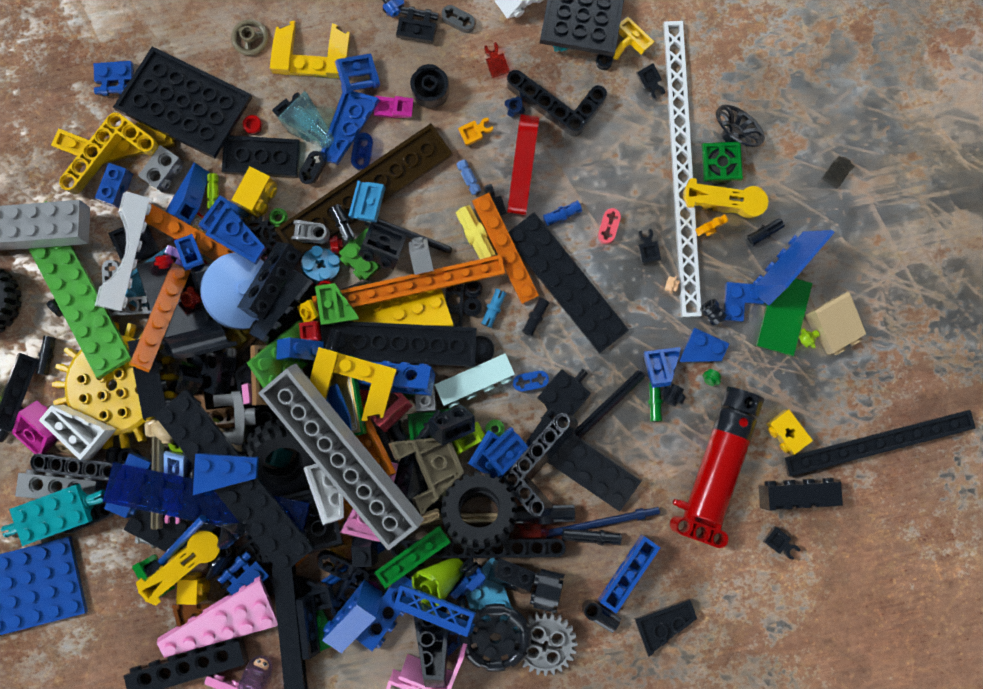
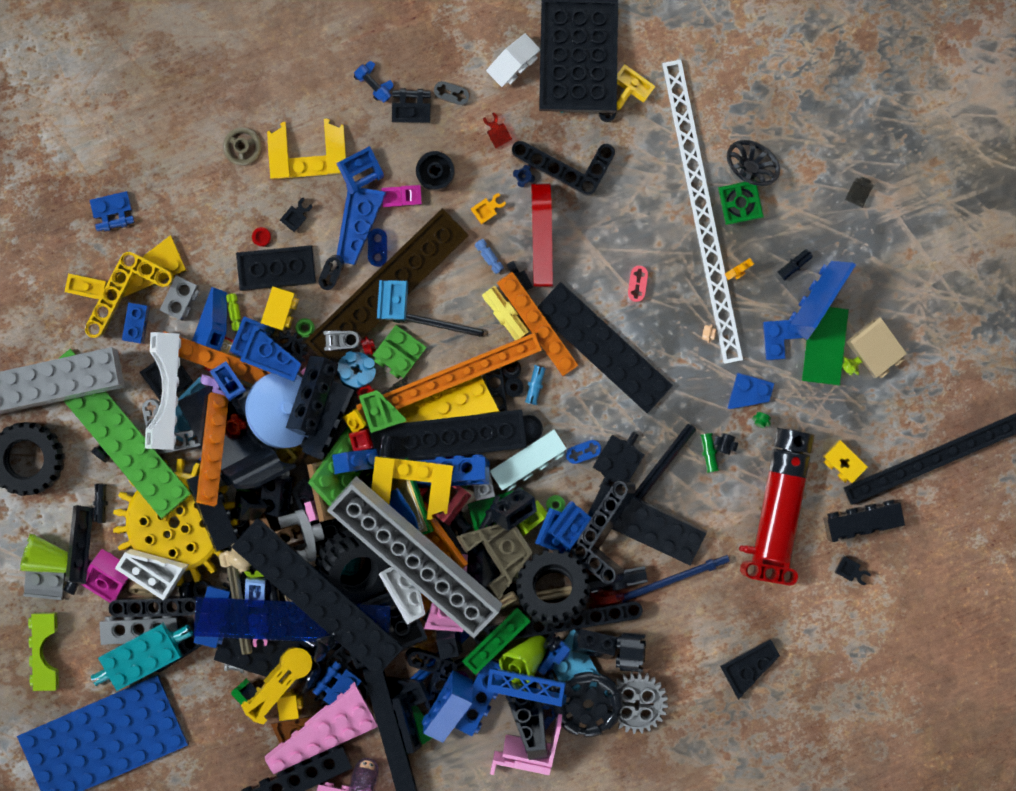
camera: 10 degrees left, 5 degrees up
black plate [113,46,252,159] -> none
red plate [154,255,174,269] -> none
blue bar [158,515,207,565] -> none
blue wing [193,453,259,495] -> none
clear light blue slope [278,91,334,149] -> none
black axle [329,204,355,242] -> none
black plate [358,222,407,270] -> none
light grey brick [408,237,434,275] -> none
black pin [522,297,550,337] -> none
blue pin [543,200,582,226] -> none
black pin [562,528,622,546] -> none
black piece [582,599,621,633] -> none
blue brick [598,534,661,614] -> none
black plate [636,63,665,100] -> none
black plate [638,229,661,264] -> none
blue wing [643,347,681,388] -> none
yellow piece [683,178,768,218] -> none
black wheel [700,299,727,326] -> none

